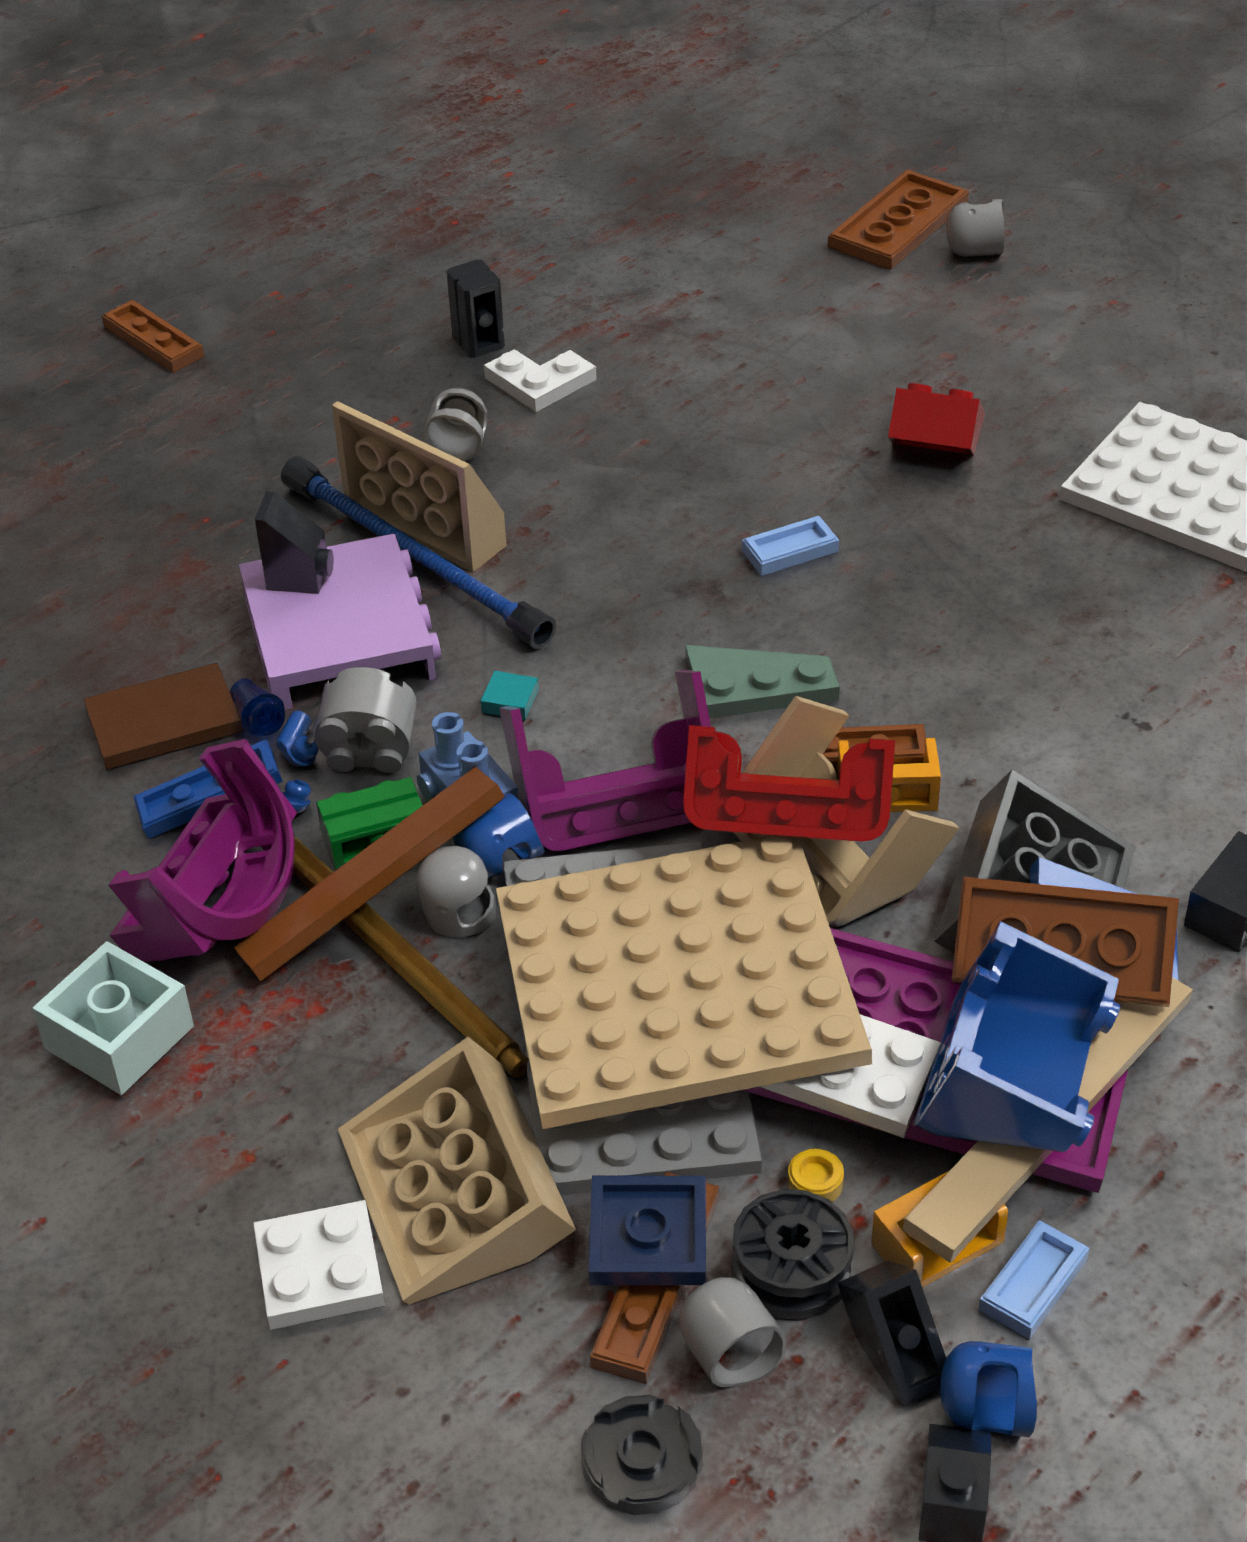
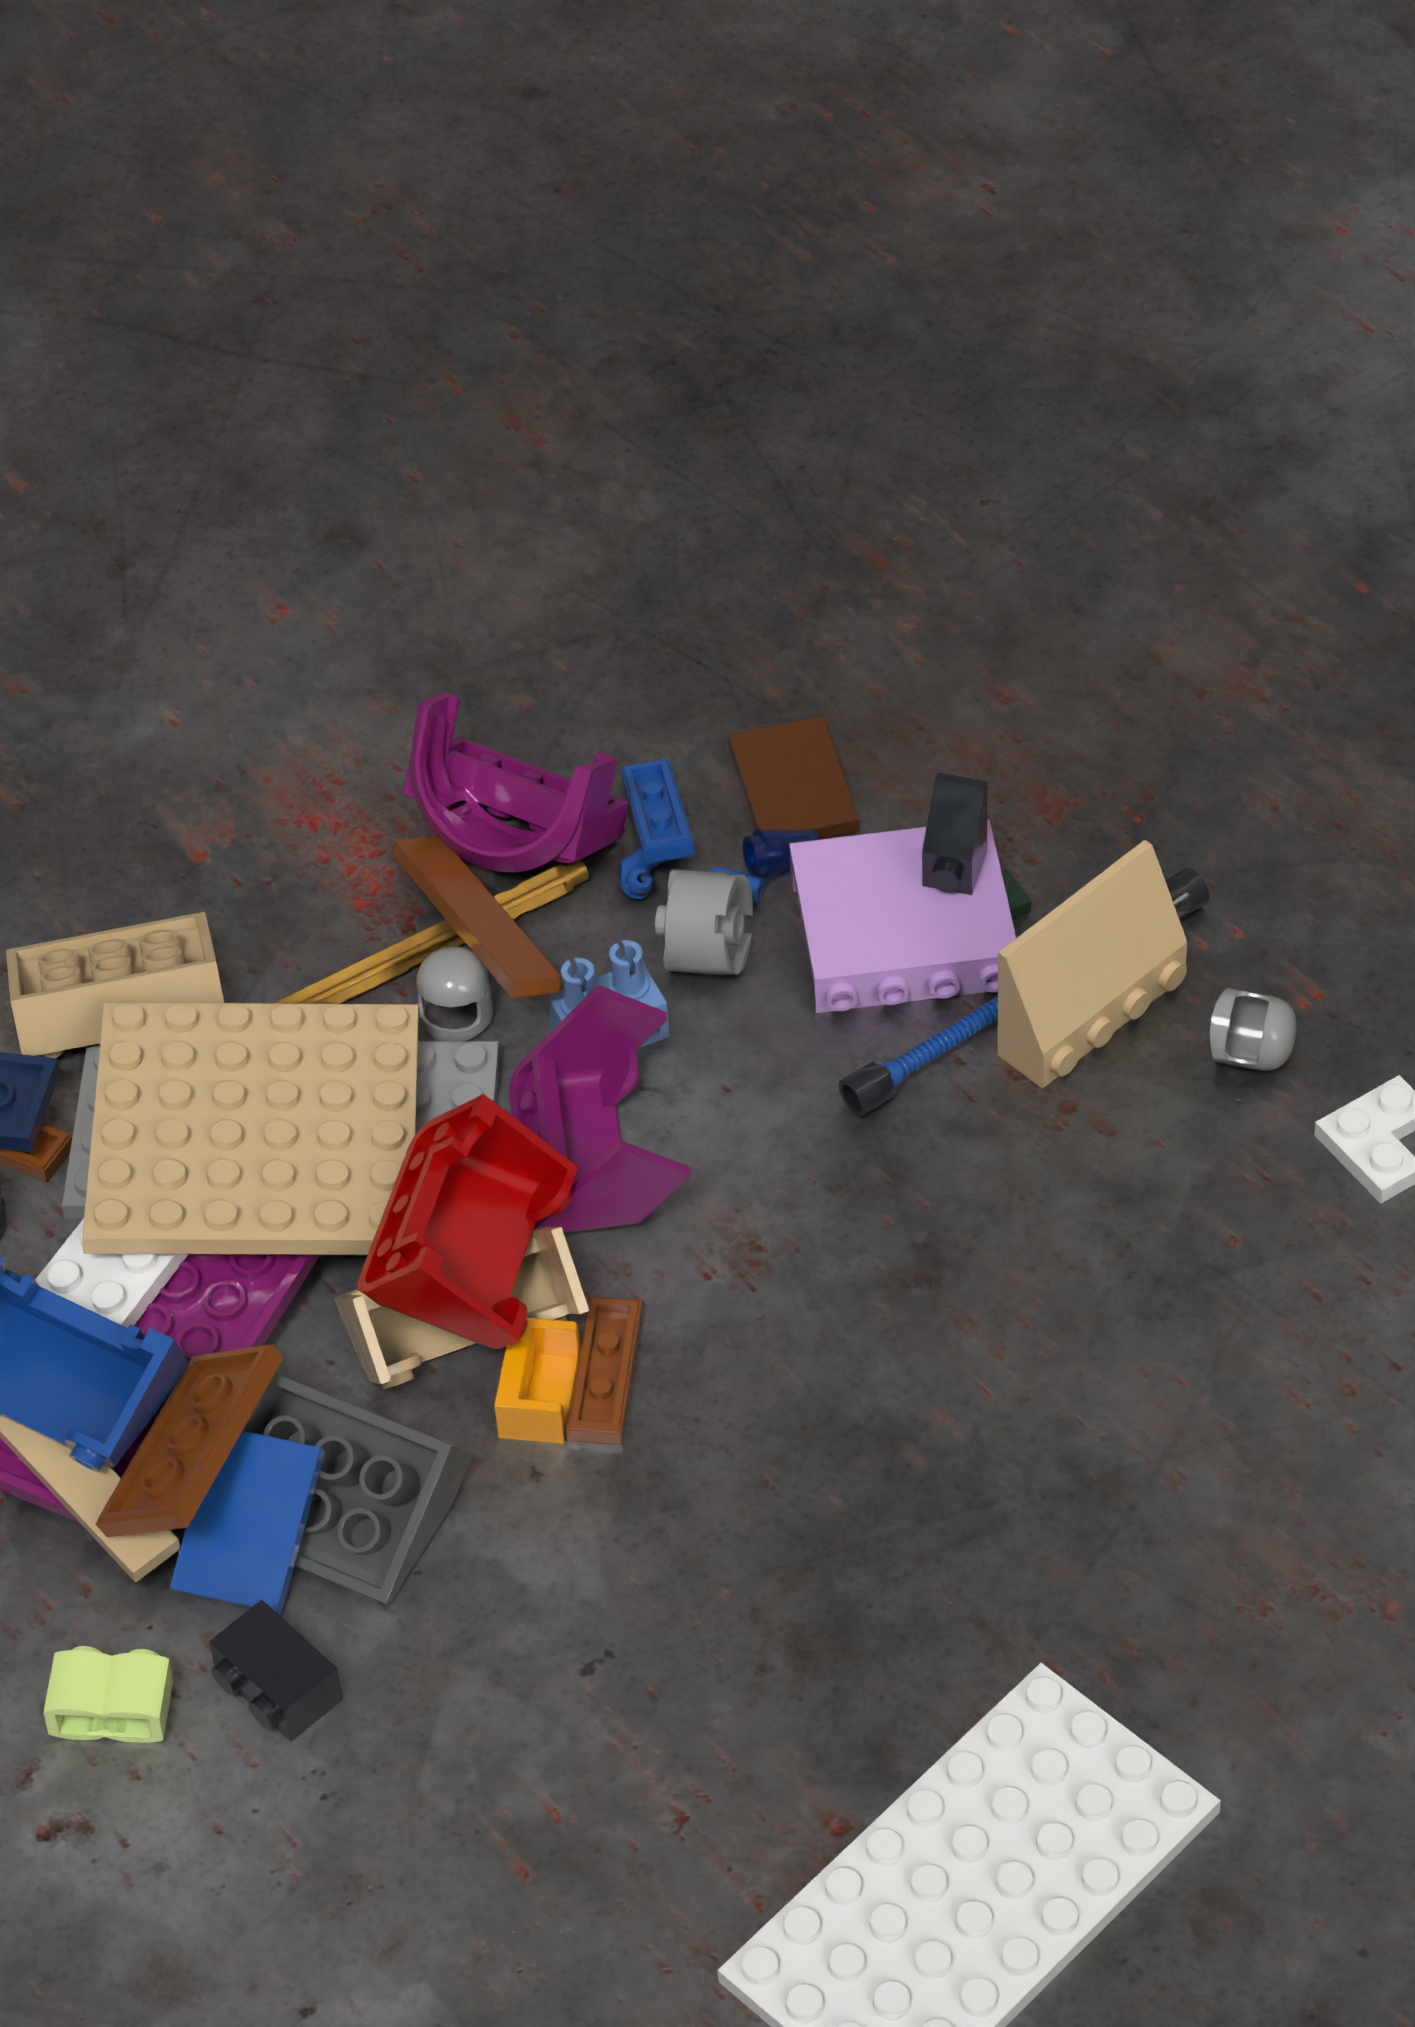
camera: 100 degrees right, 5 degrees up
light aqua brick [32,941,194,1095] -> none
white plate [253,1200,385,1330] -> none
green brick [316,777,423,870] -> none
blue helmet [453,793,545,878] -> none
teal tile [480,670,539,720] -> none
sand green wing [685,645,840,718] -> none
light blue tile [742,516,839,576] -> none
yellow tile [788,1149,844,1202] -> none
red slope [888,383,985,455] -> none

